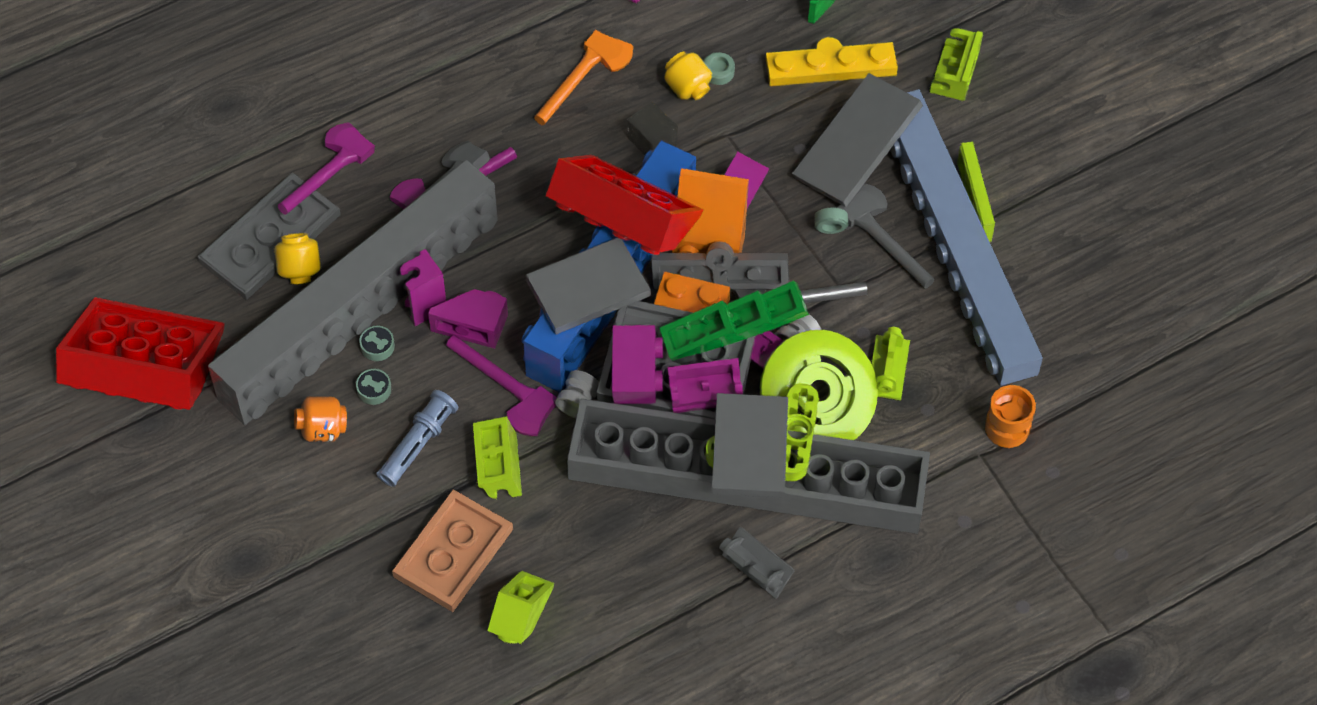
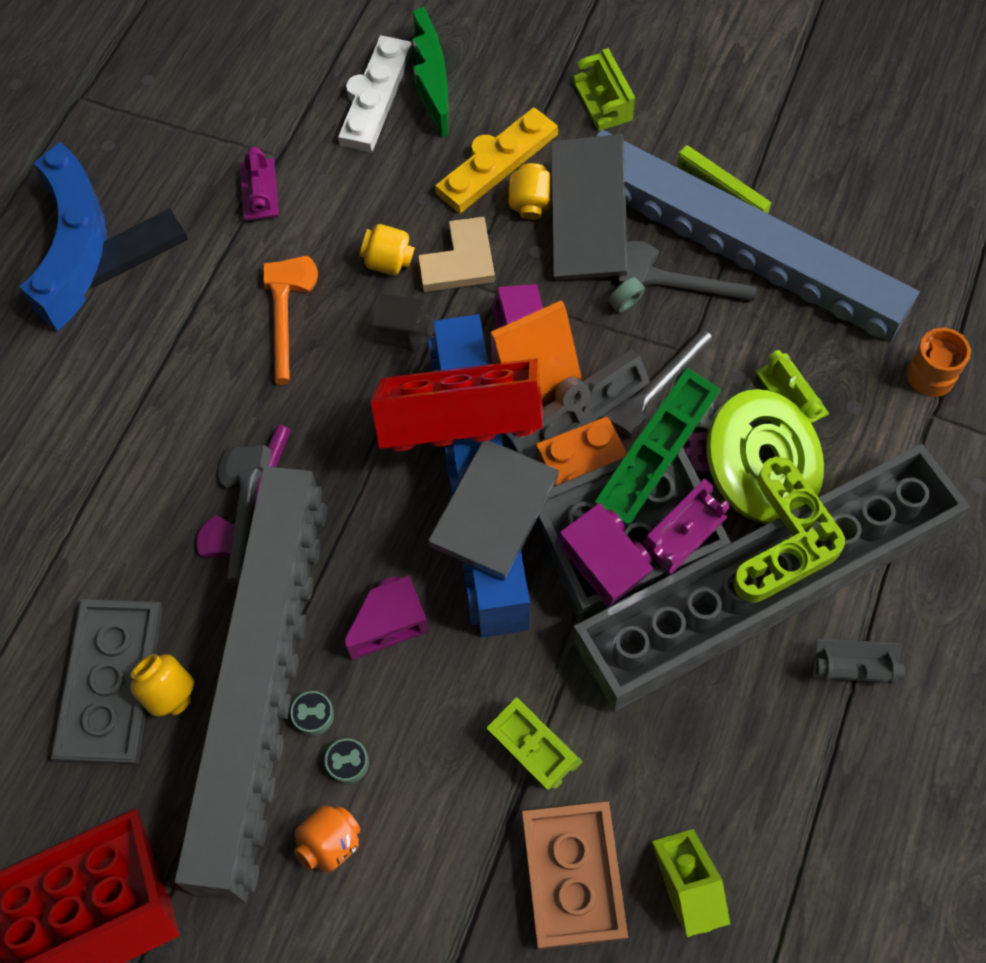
camera: 35 degrees left, 5 degrees up
magenta piece [278,123,375,215] -> none
sand blue pin [376,390,459,487] -> none
magenta hinge [400,249,446,326] -> none
magenta piece [446,335,557,437] -> none
light grey wheel [555,370,599,418] -> none
sand green tile [703,52,735,85] -> none
dark grey tile [712,393,788,498] -> none
none -> tan tile [419,217,495,292]
none -> yellow head [508,163,553,220]

